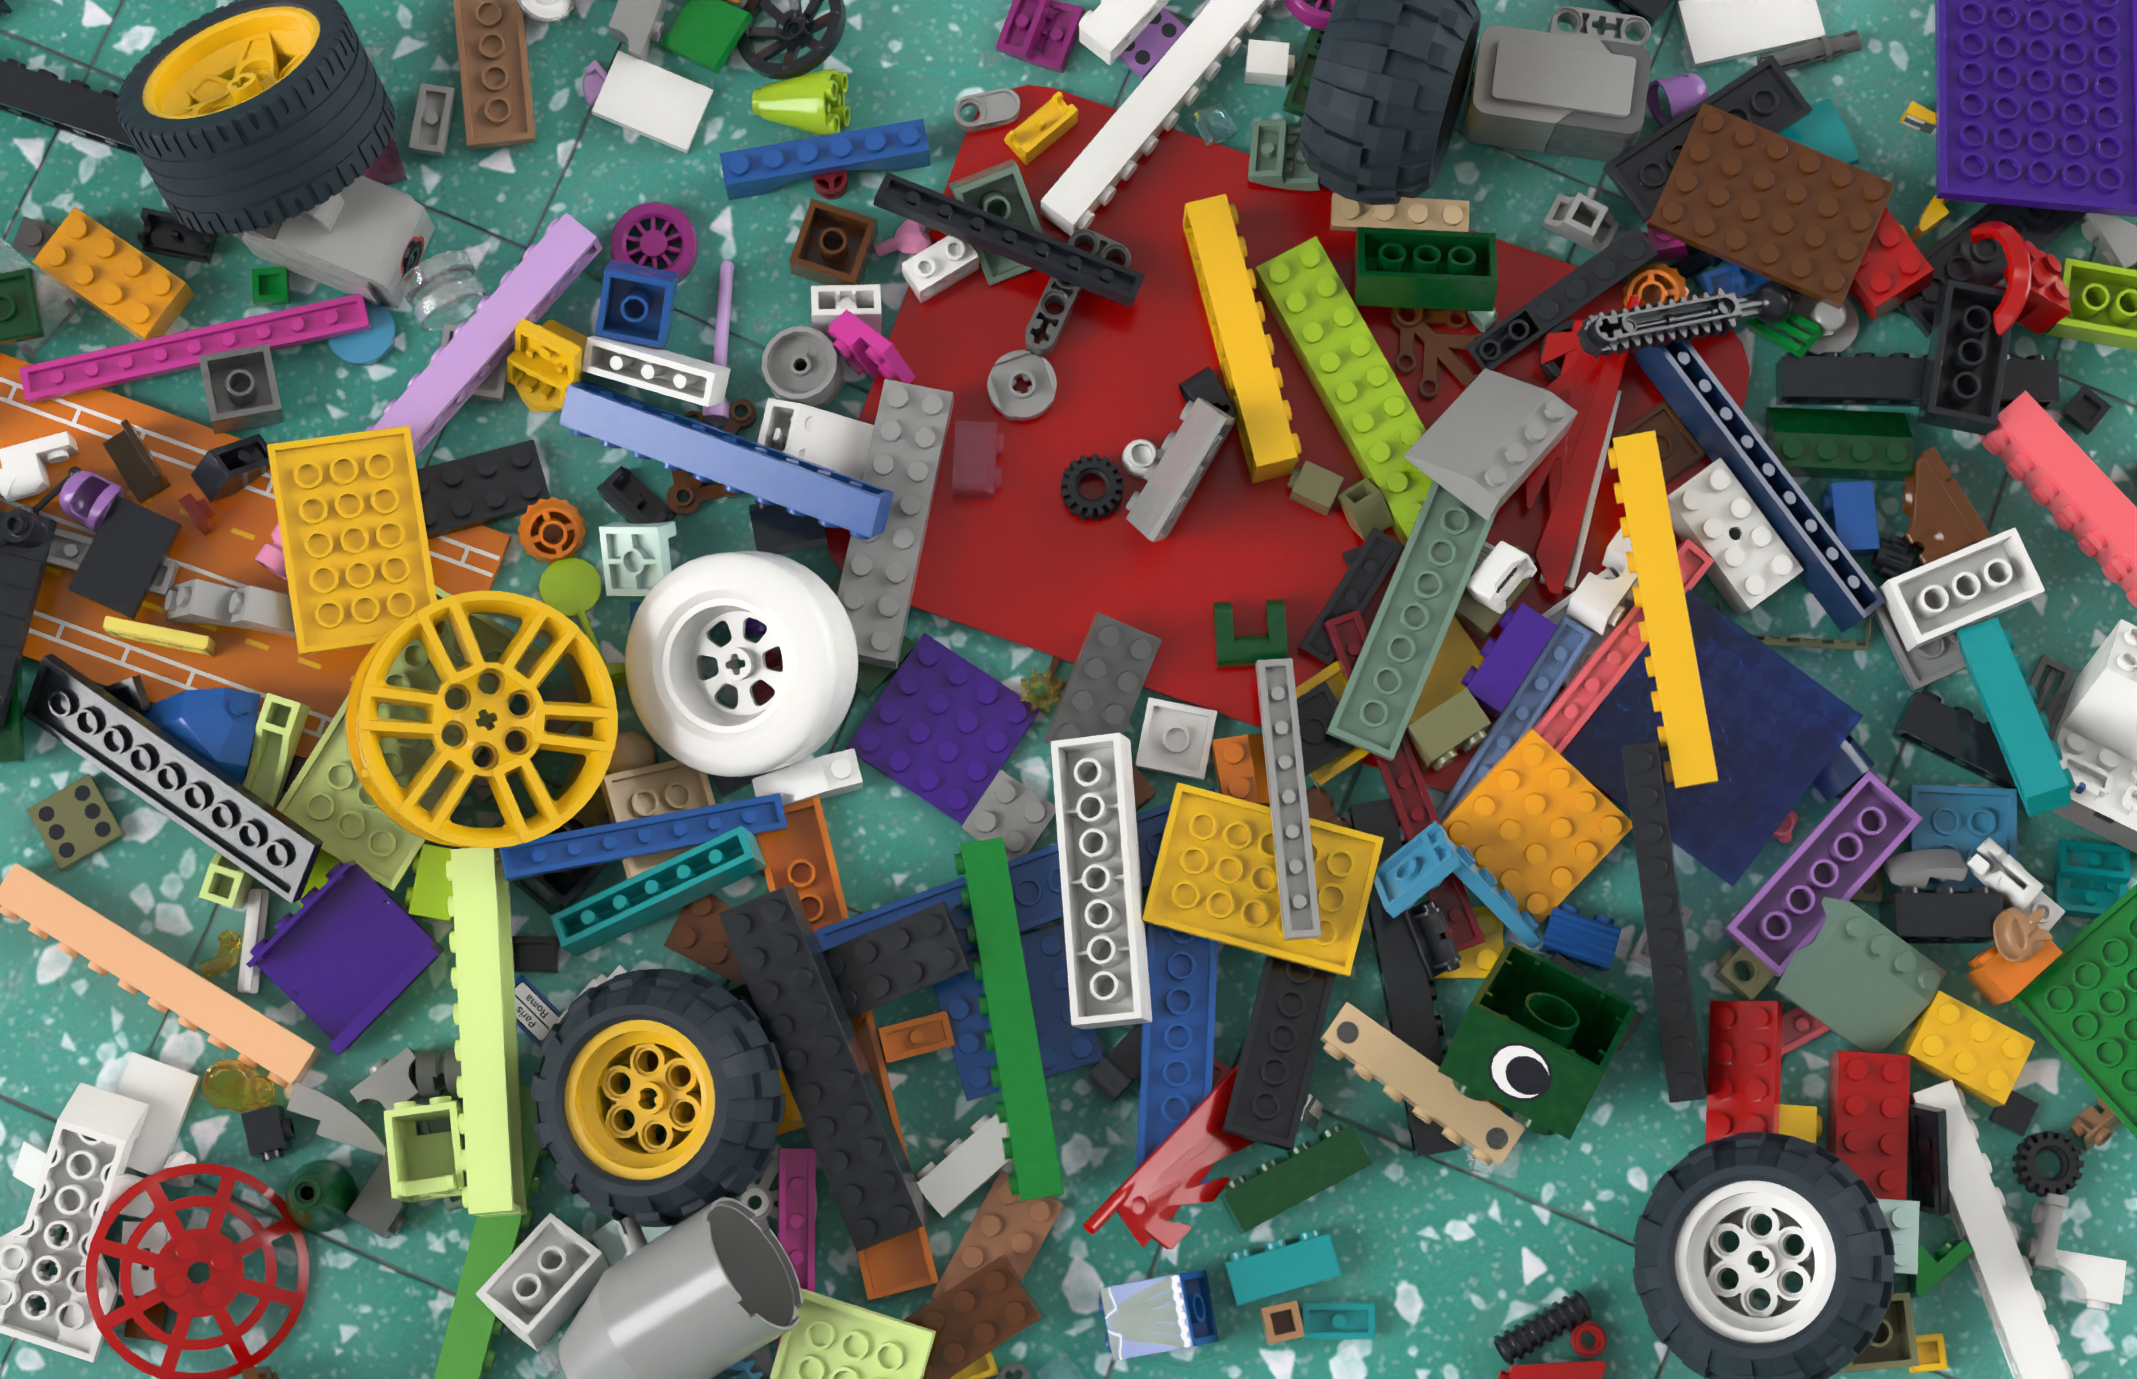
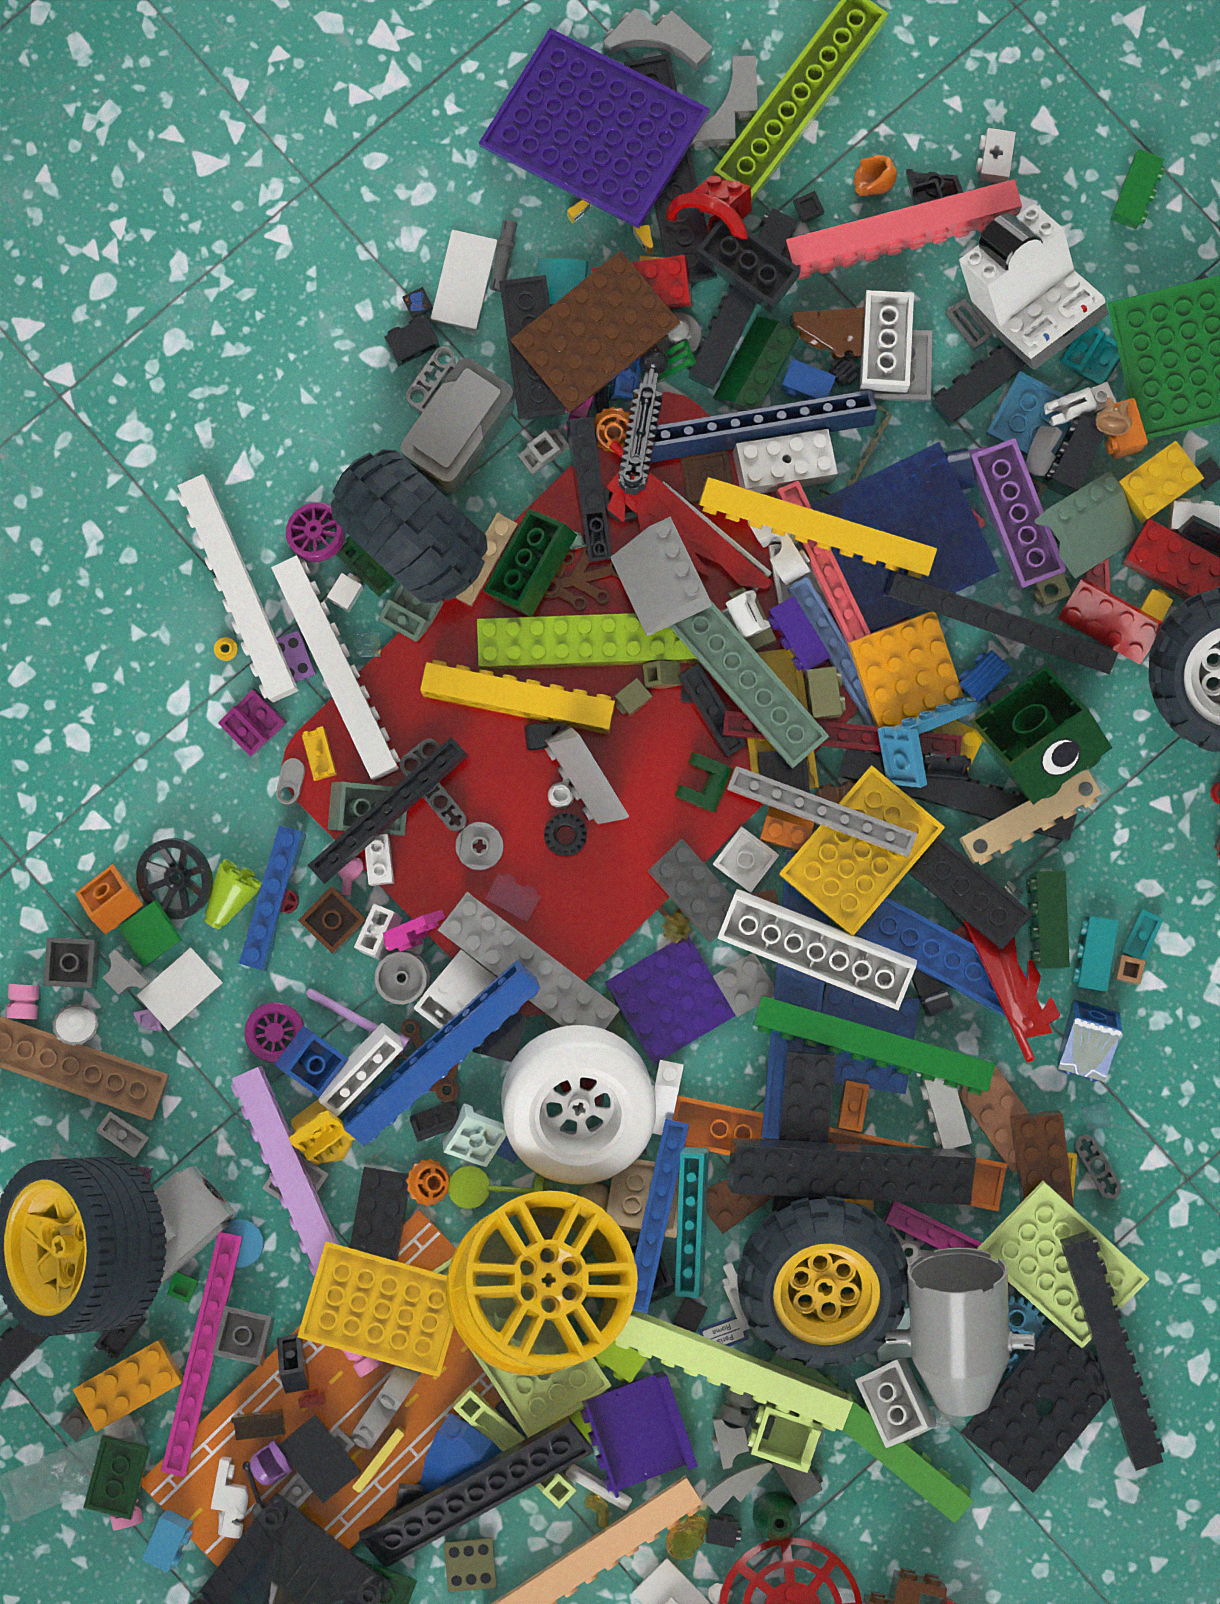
camera: 60 degrees left, 5 degrees up
clear wheel [399,250,488,332] -> none
black piece [1494,1290,1592,1365] -> none
medium lavender helmet [1647,73,1710,127] -> none
teal brick [1956,617,2075,817] -> none

